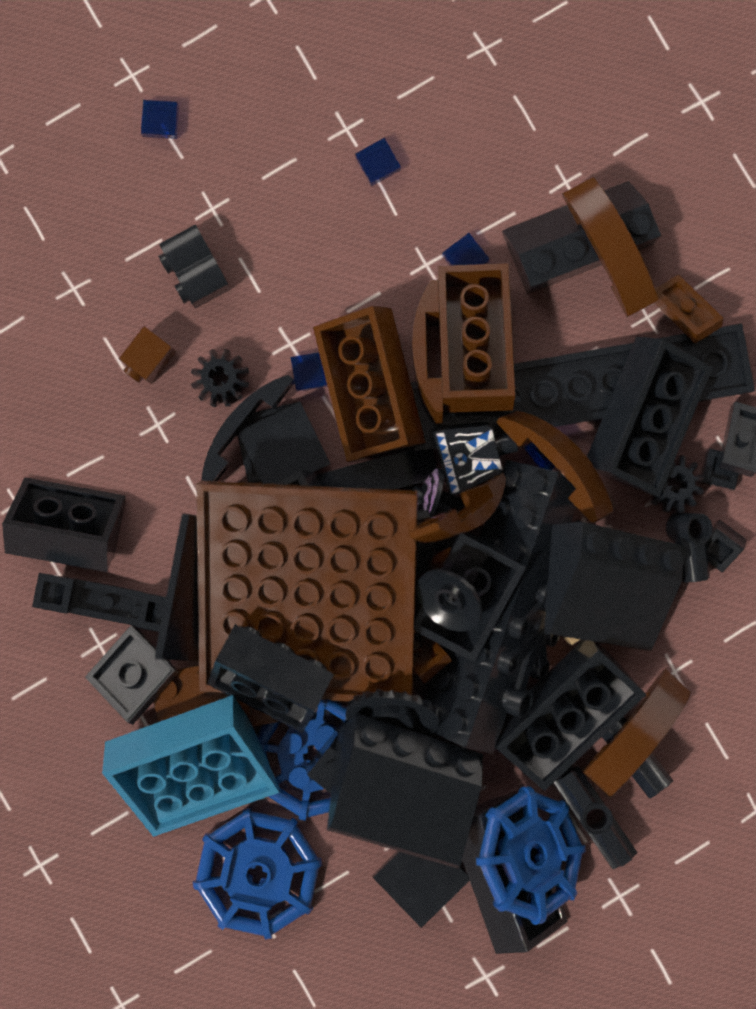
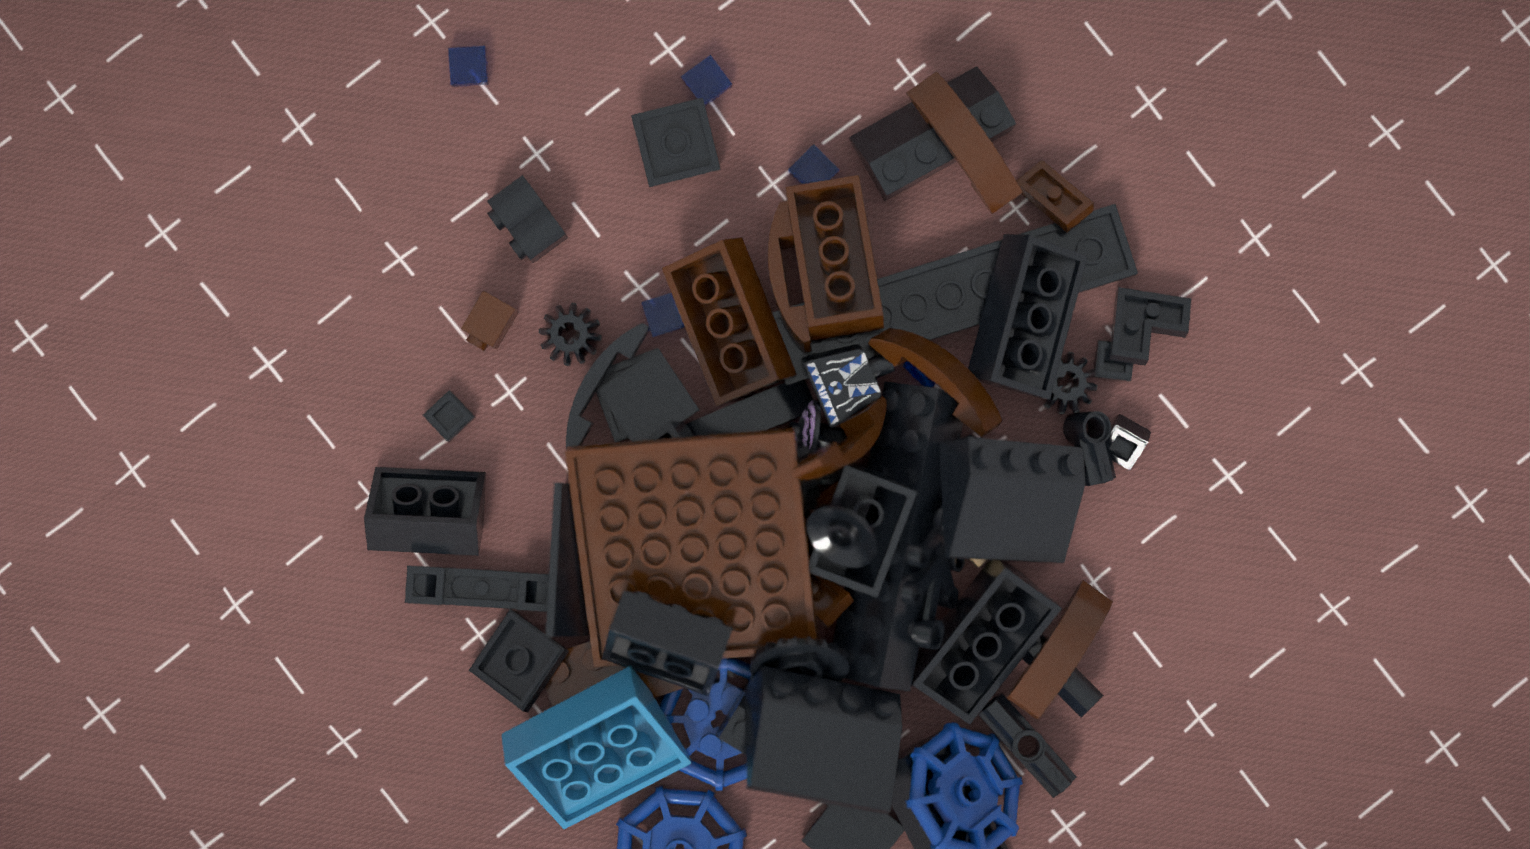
camera: 10 degrees left, 0 degrees up
none -> black tile [423,390,476,442]
none -> black plate [631,97,721,187]

